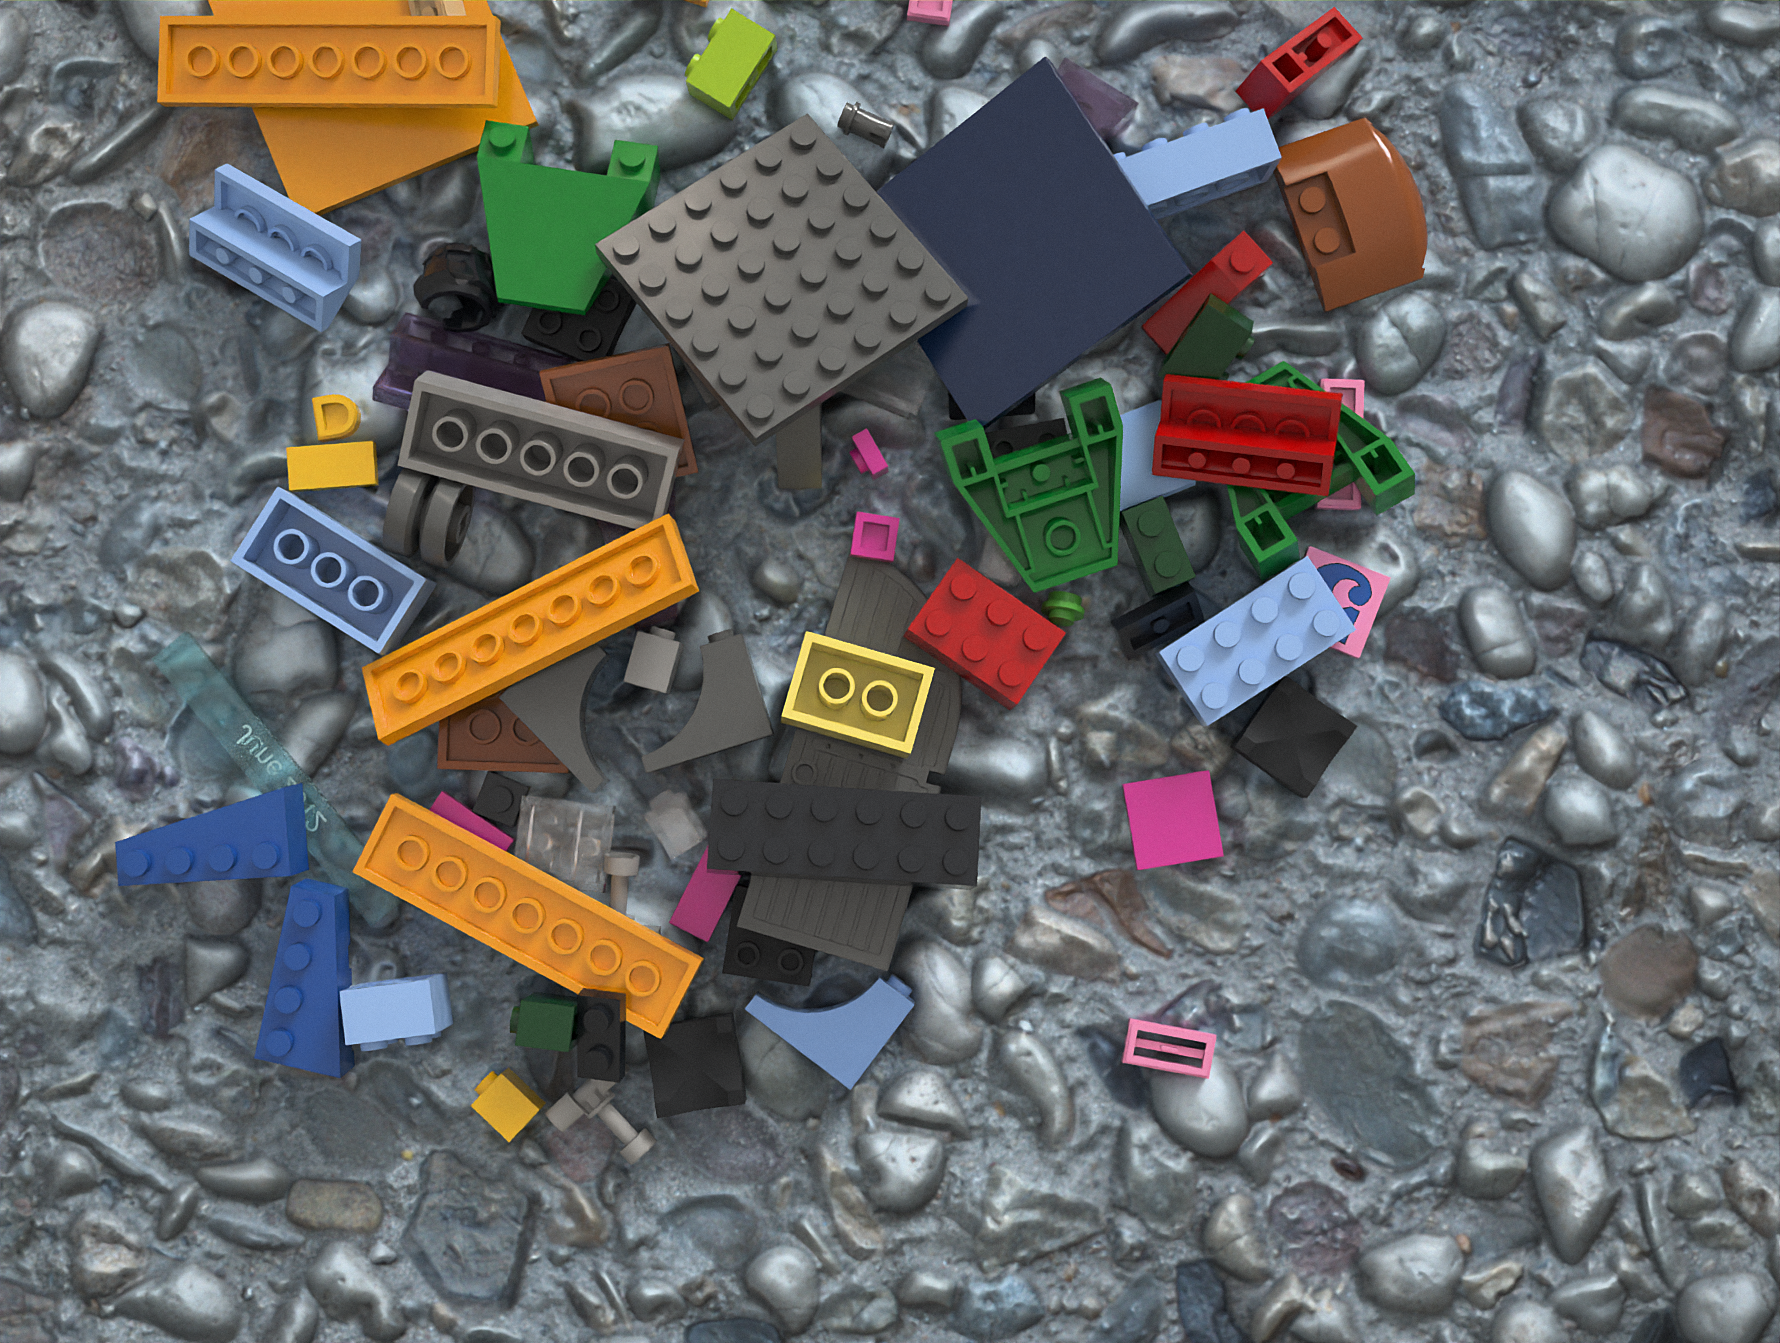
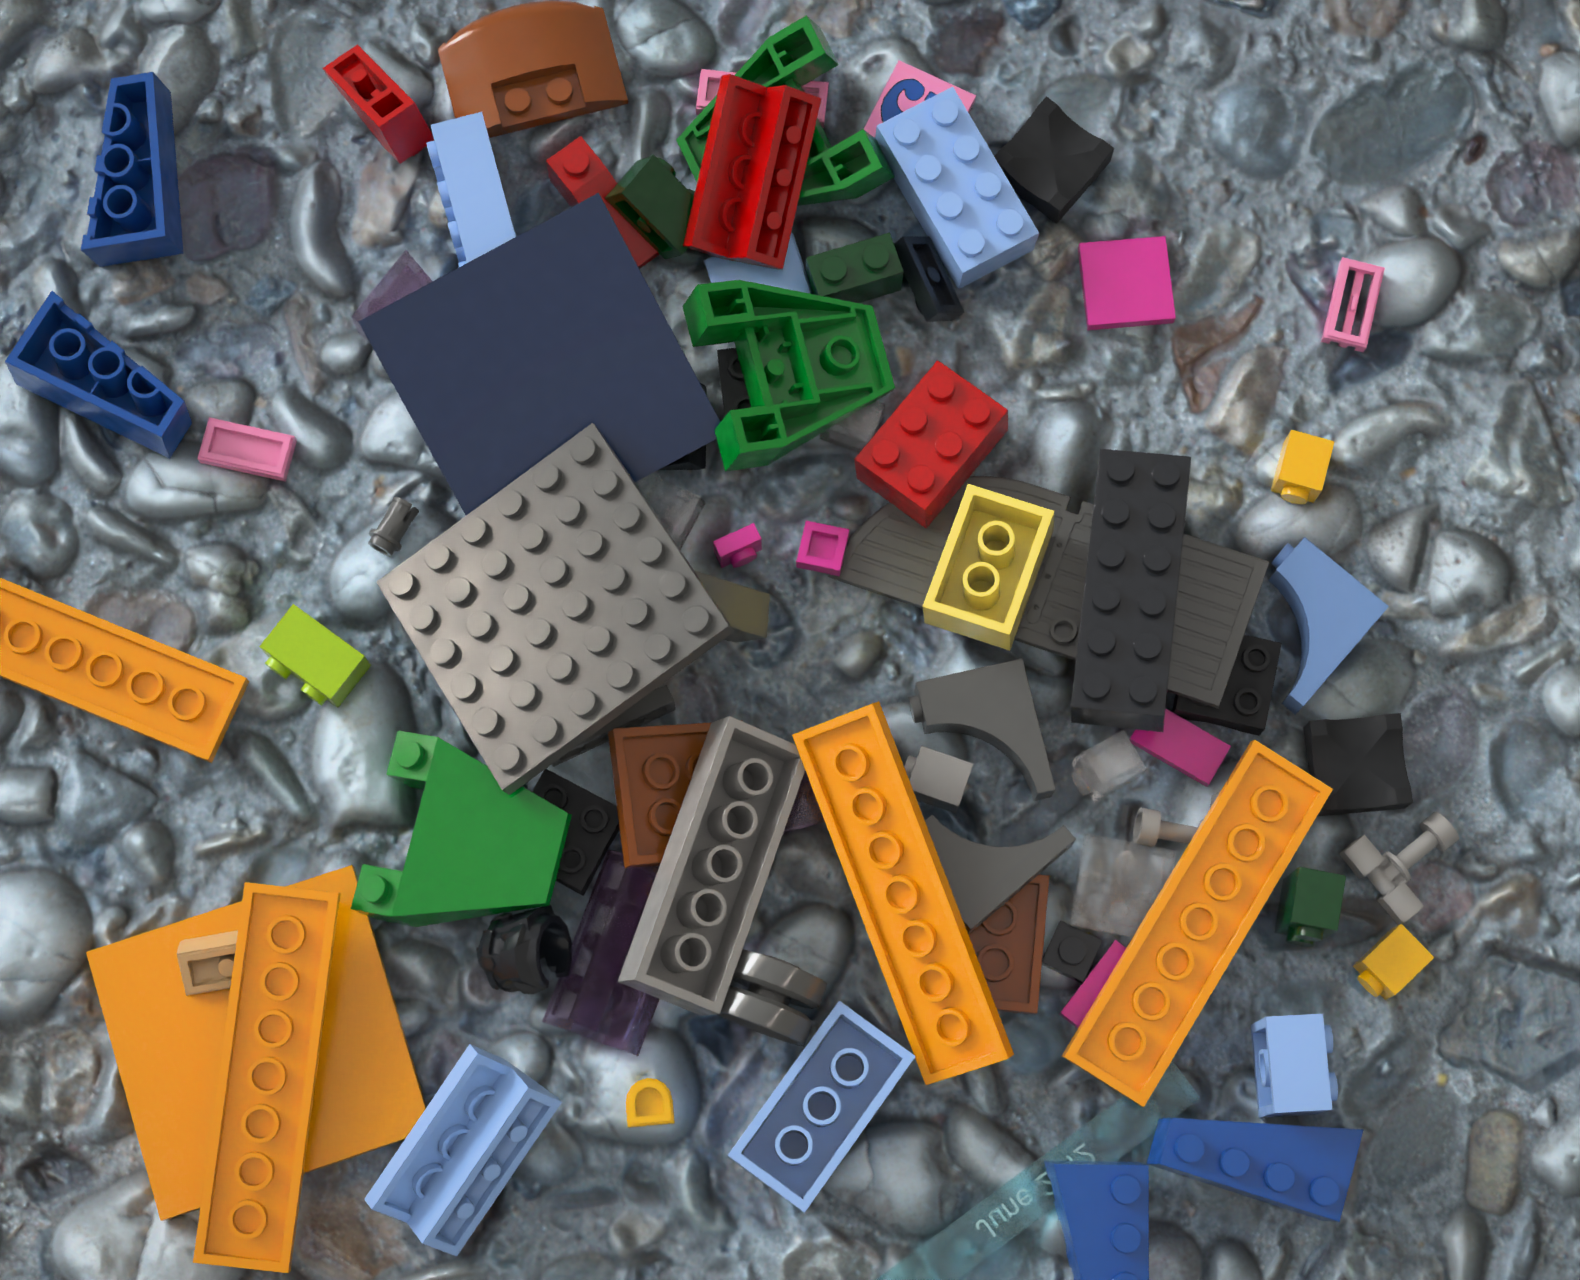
camera: 90 degrees left, 10 degrees down
yellow tile [286,441,379,492] -> none
black plate [577,988,626,1083] -> none
bright green plate [1041,591,1085,626] -> none
none -> yellow brick [1271,429,1335,504]

